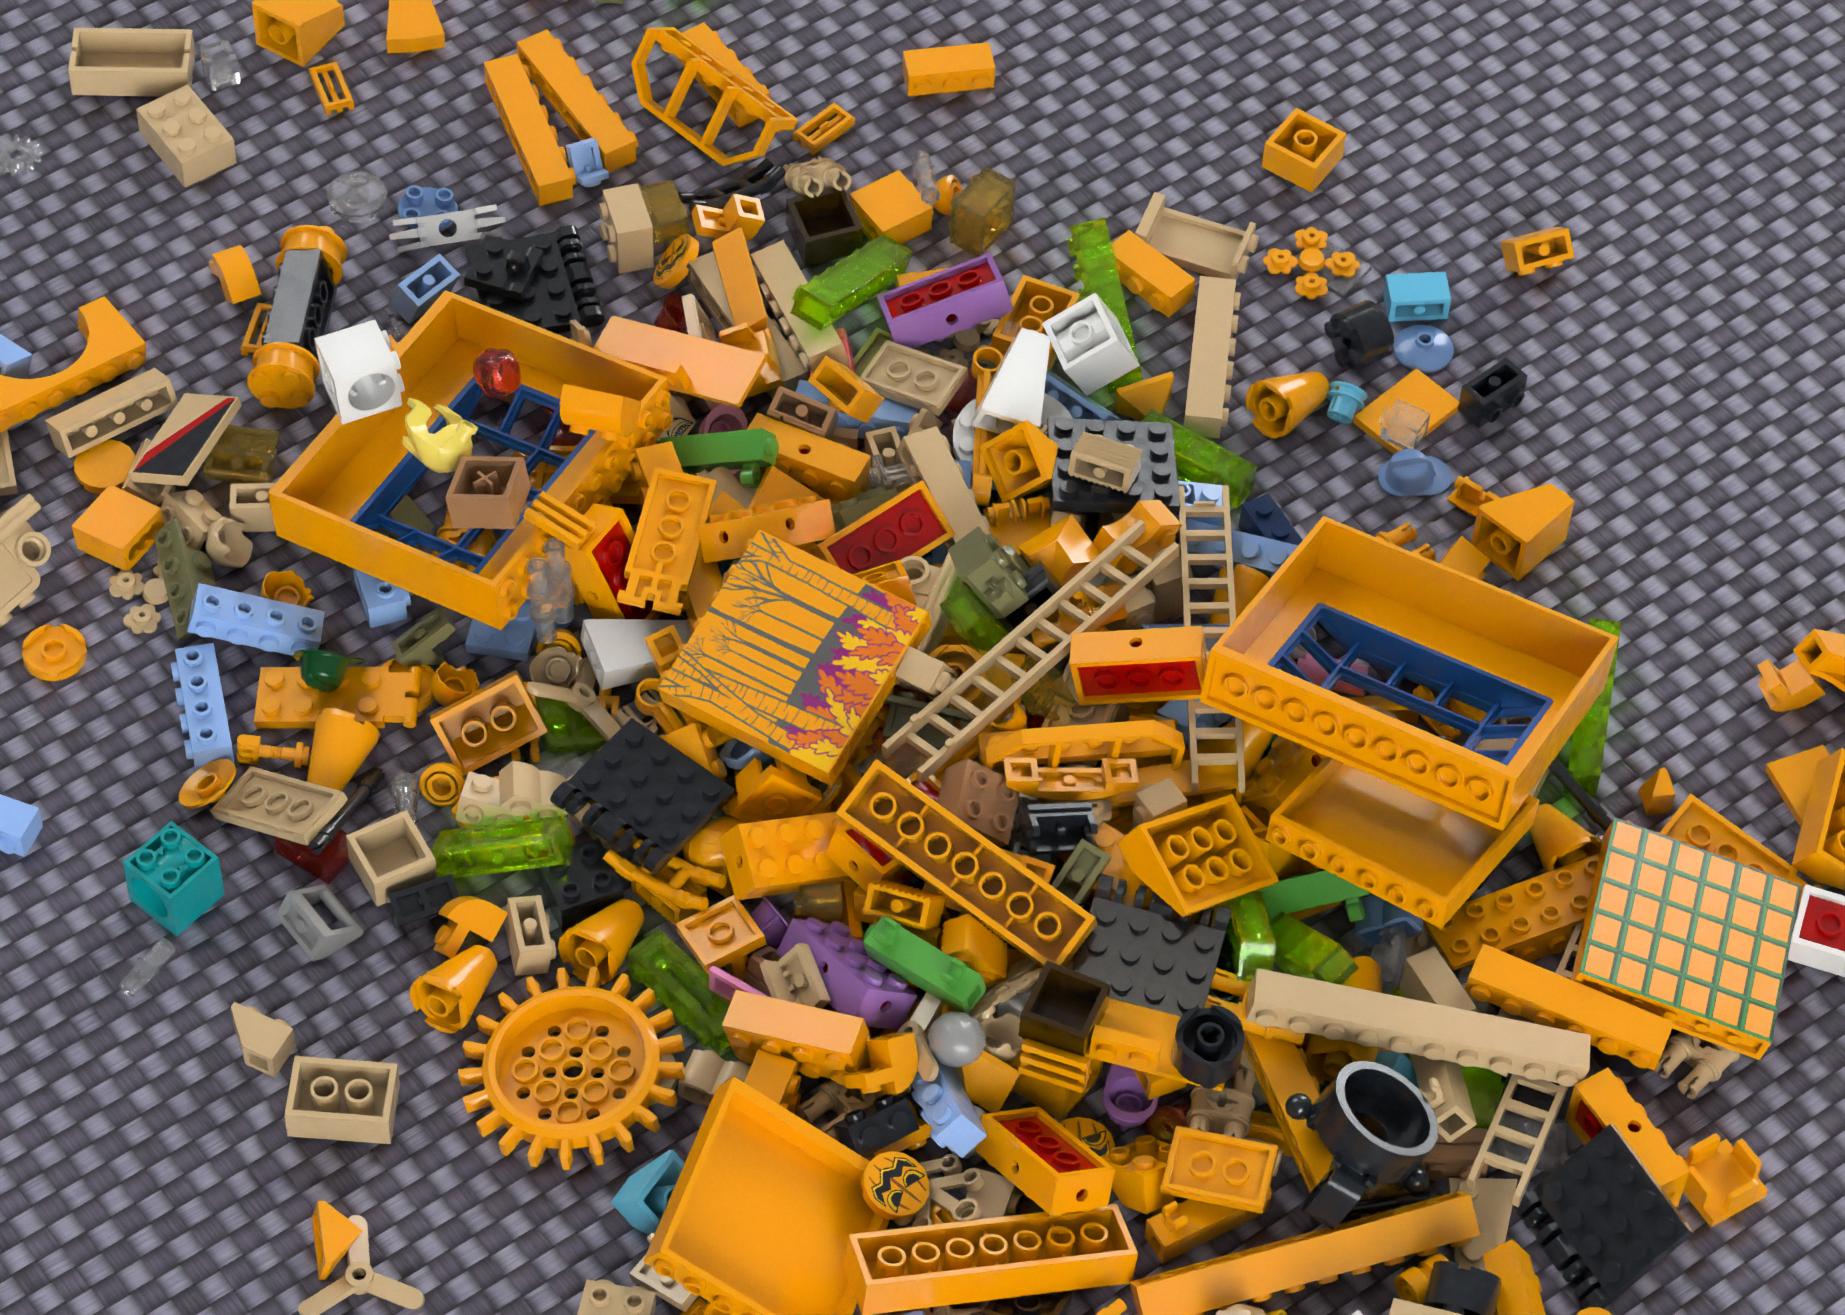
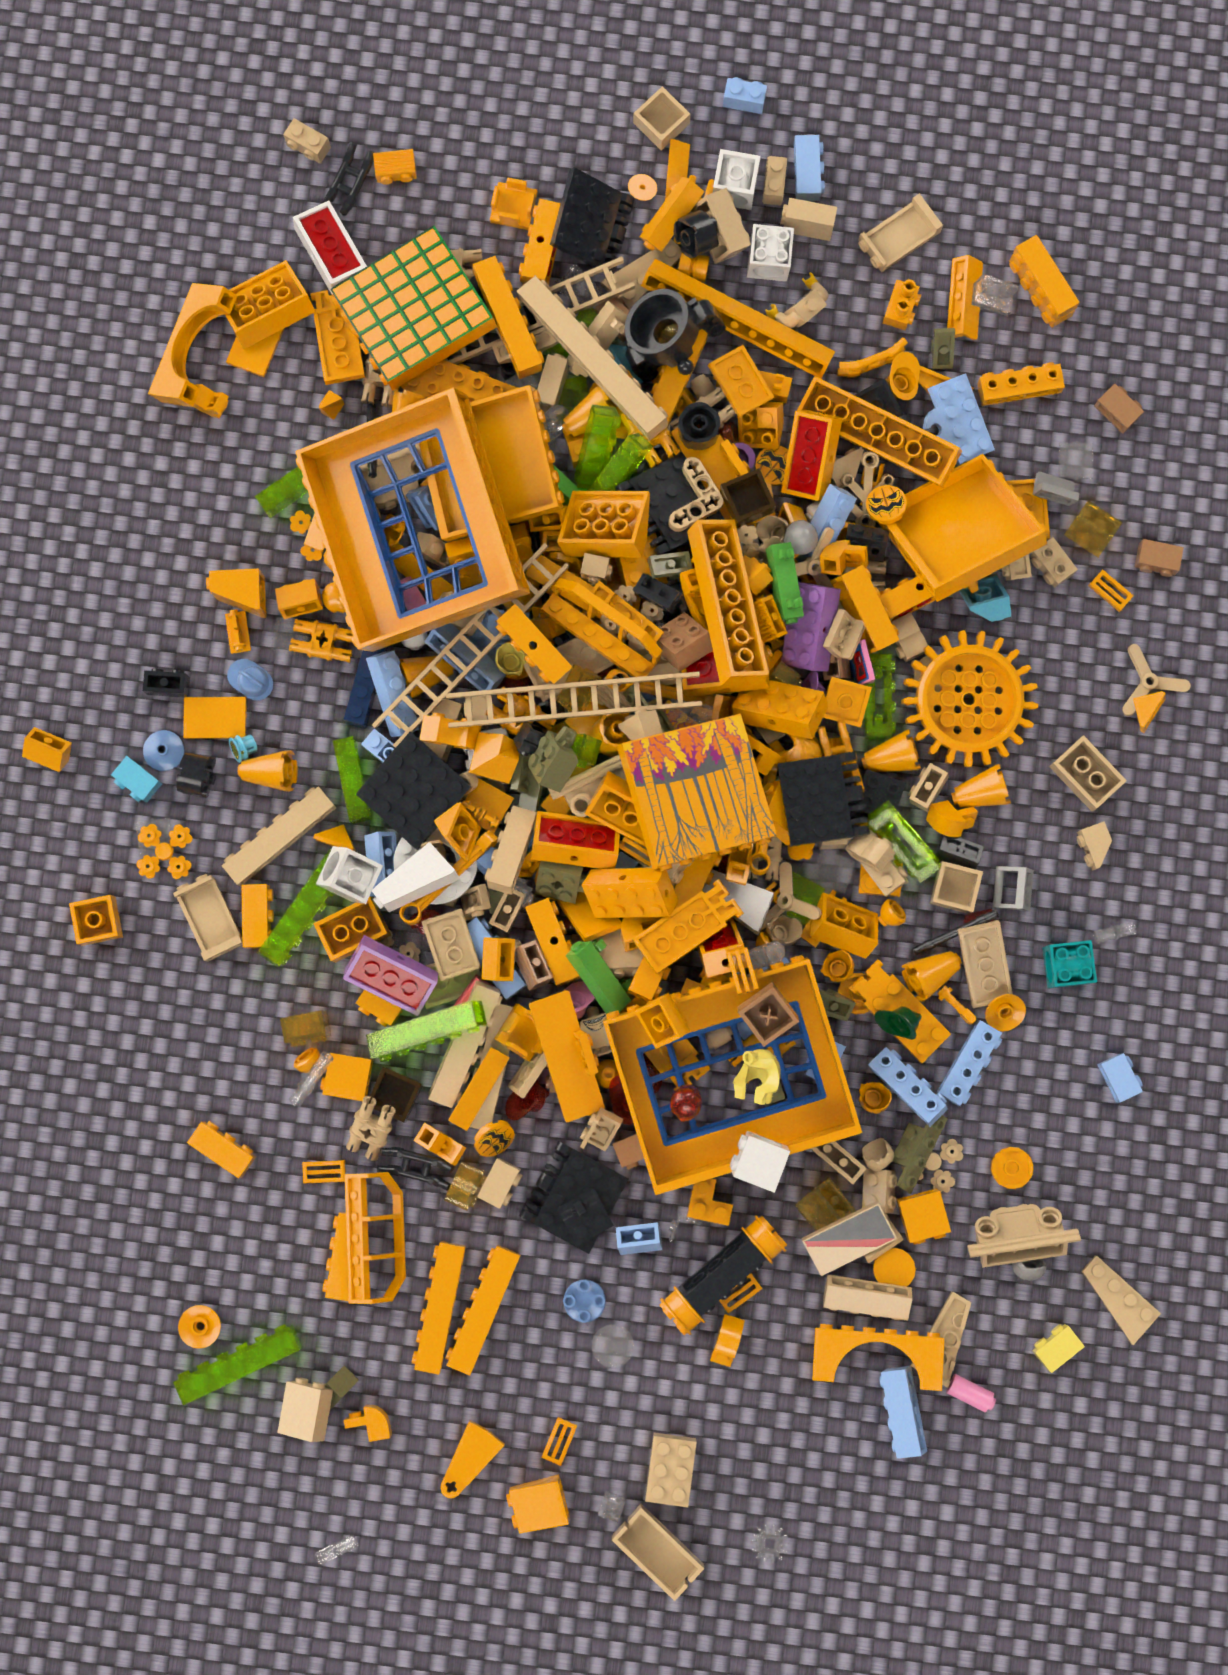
camera: 130 degrees left, 30 degrees up
clear cone [388,773,420,822] -> none
white piece [389,204,506,253] -> none
light blue bracket [566,137,609,187] -> none
light orange tile [1018,1038,1091,1093] -> none
tan brick [1068,431,1143,493] -> none
clear brick [1379,398,1430,450] -> none
none -> tan beam [668,457,723,532]

